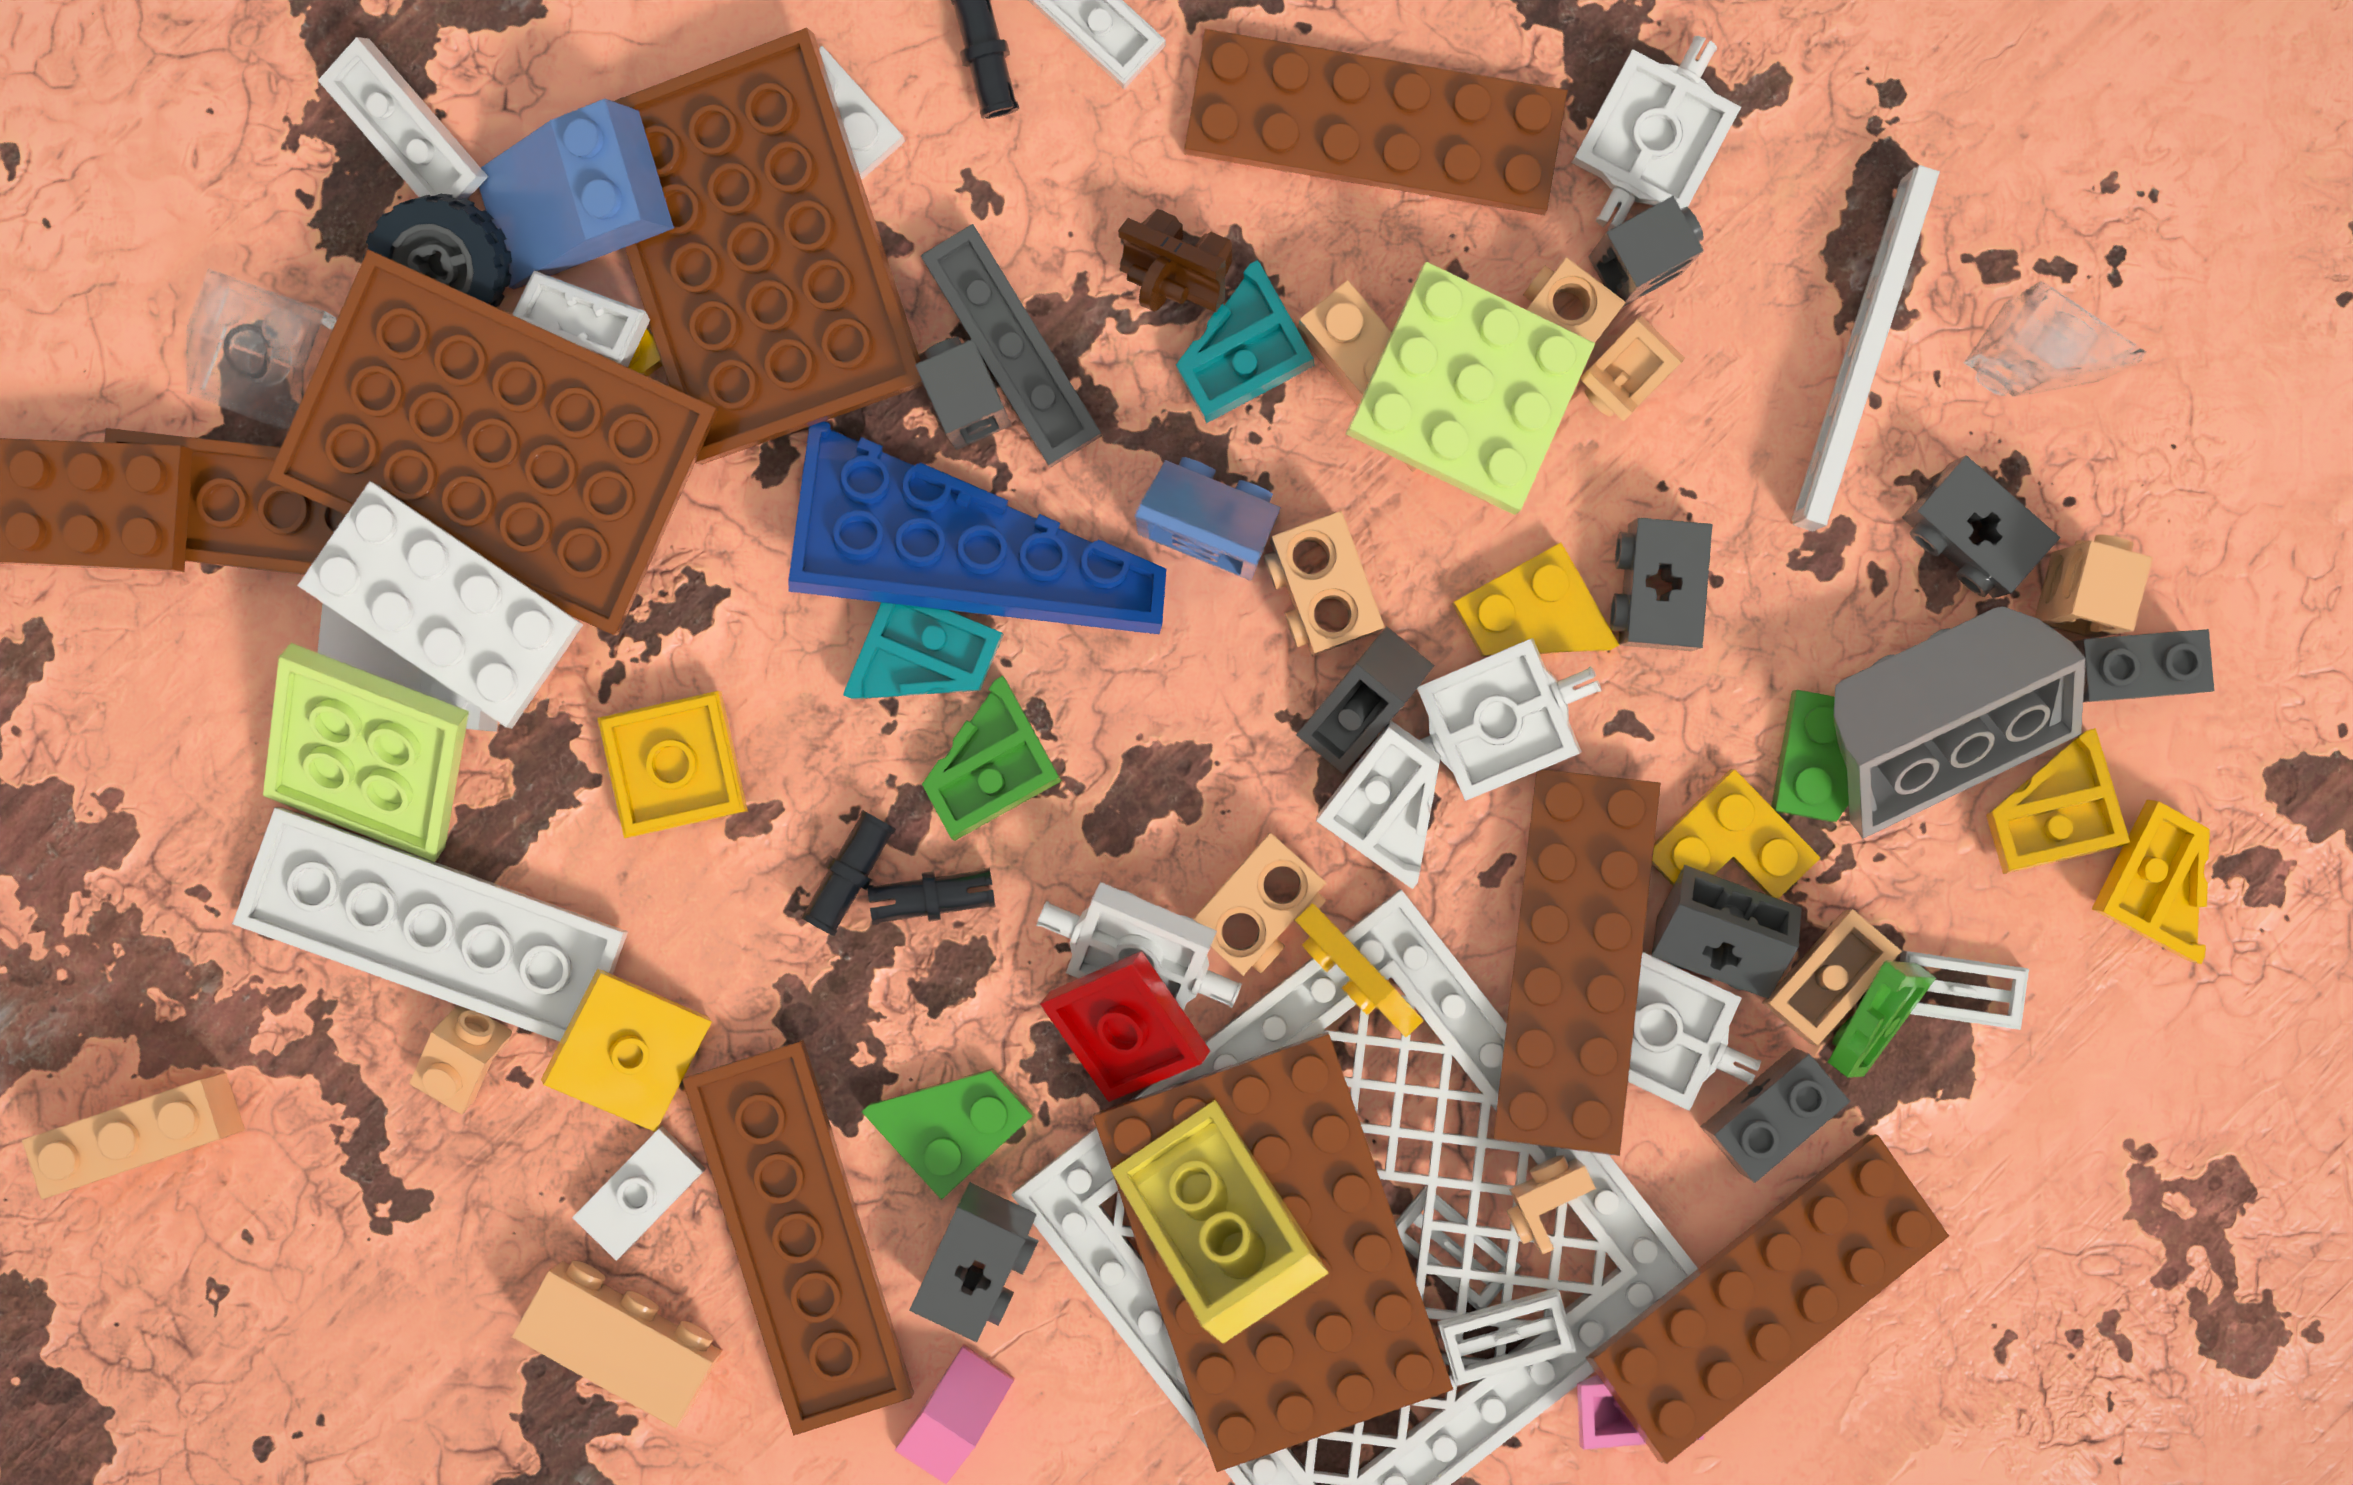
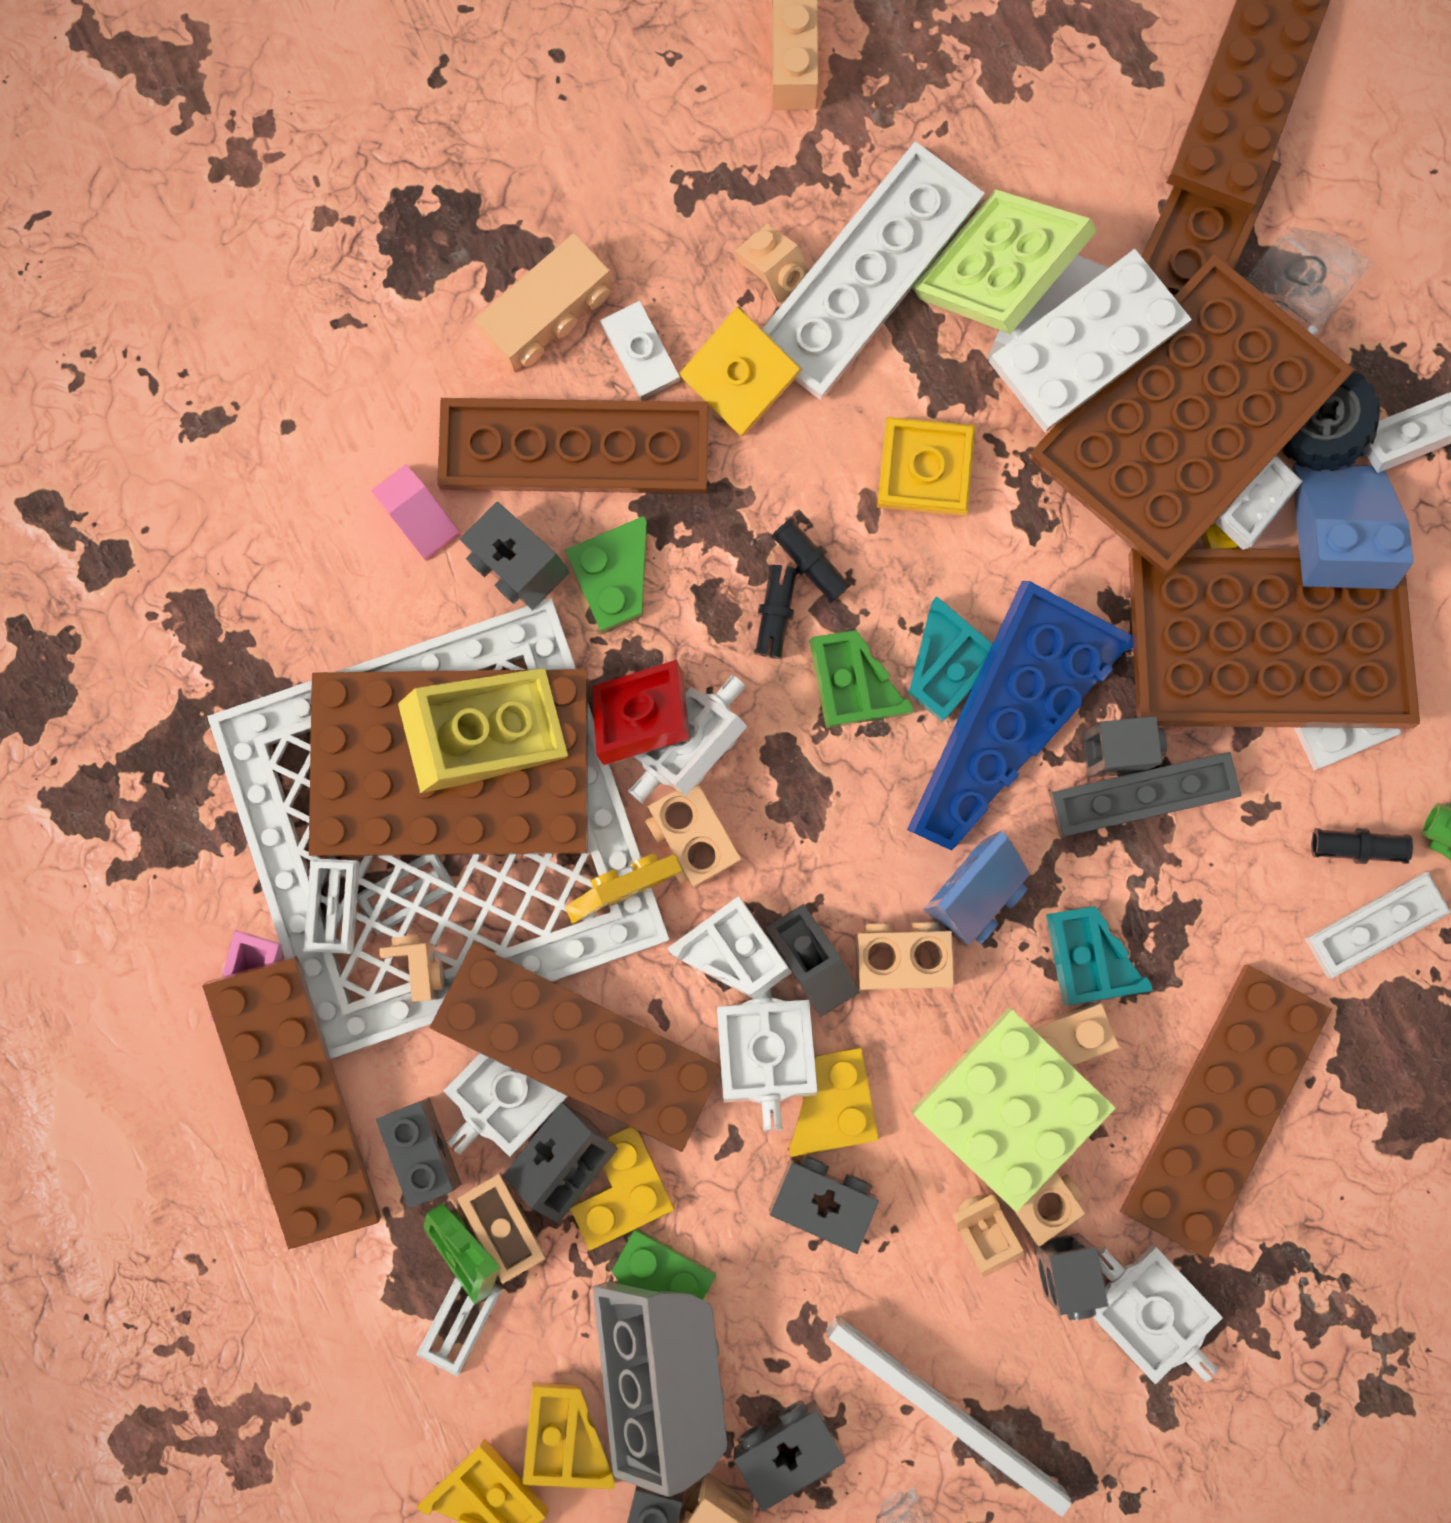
camera: 105 degrees right, 5 degrees down
reddish brown hips [1118,208,1232,312] -> none

